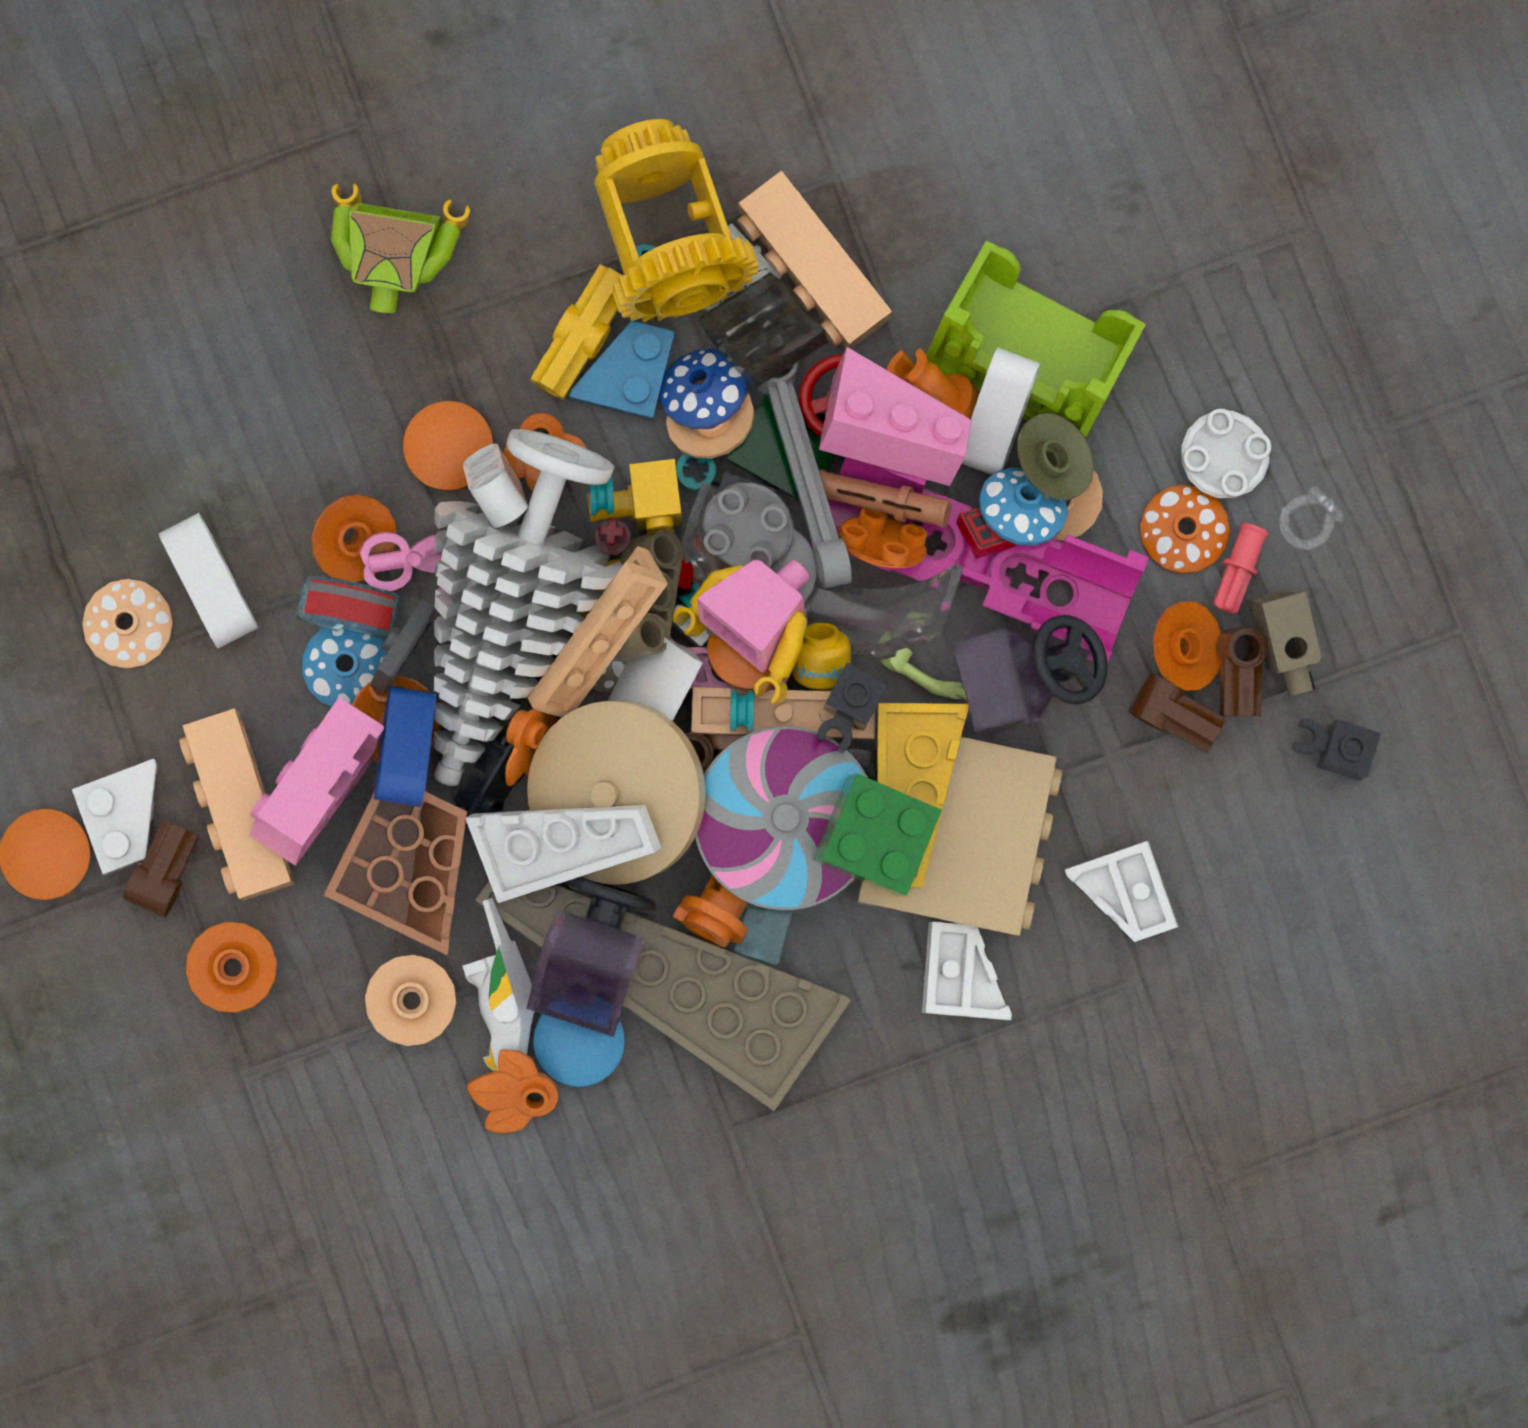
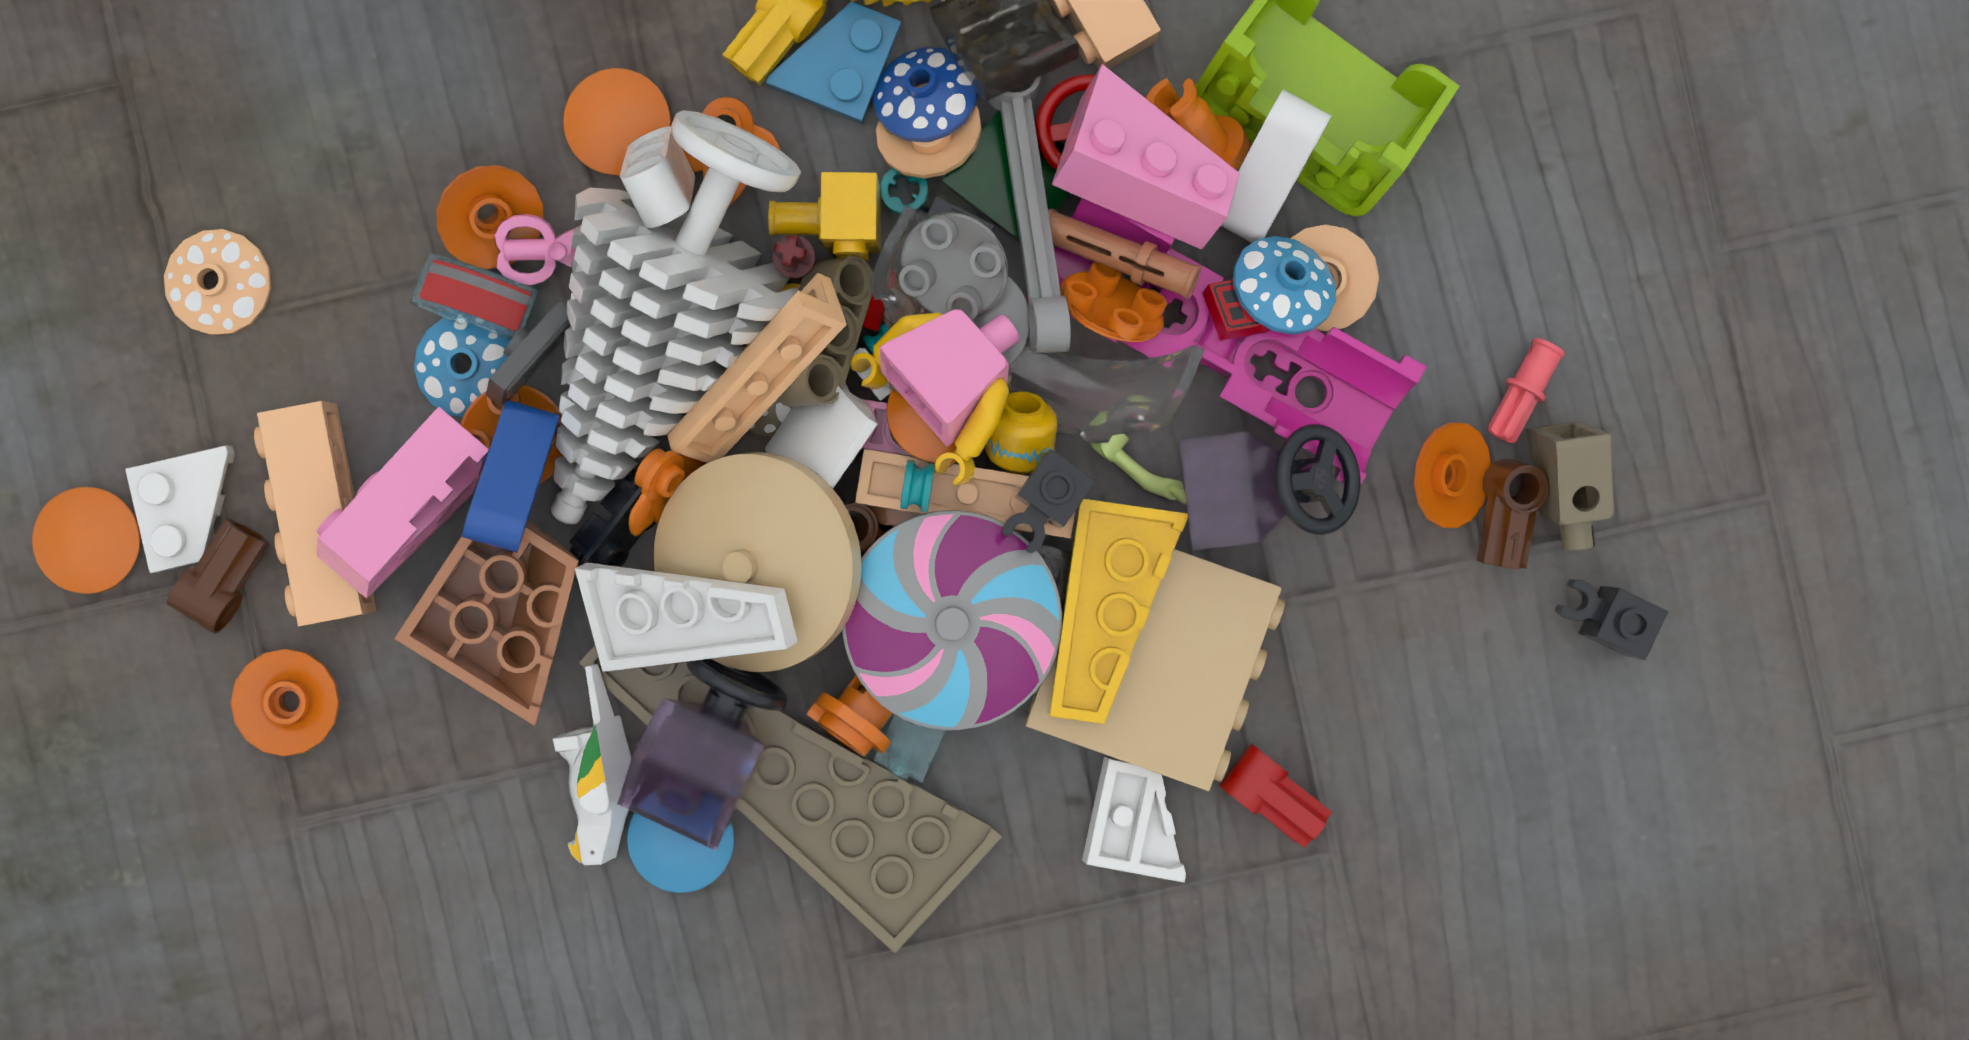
camera: 10 degrees right, 5 degrees up
white beam [158,513,259,649] -> none
light nougat dish [365,955,457,1046] -> none
orange plate [467,1049,559,1133] -> none
teal bush [590,475,614,515] -> none
green brick [813,773,942,896] -> none
olive dish [1017,413,1094,500] -> none
white wing [1065,841,1179,942] -> none
reddish brown piece [1128,673,1226,753] -> none
orange dish [1139,484,1230,574] -> none
white dish [1181,409,1271,498] -> none
clear piece [1279,484,1345,550] -> none
none -> red piece [1218,743,1332,848]

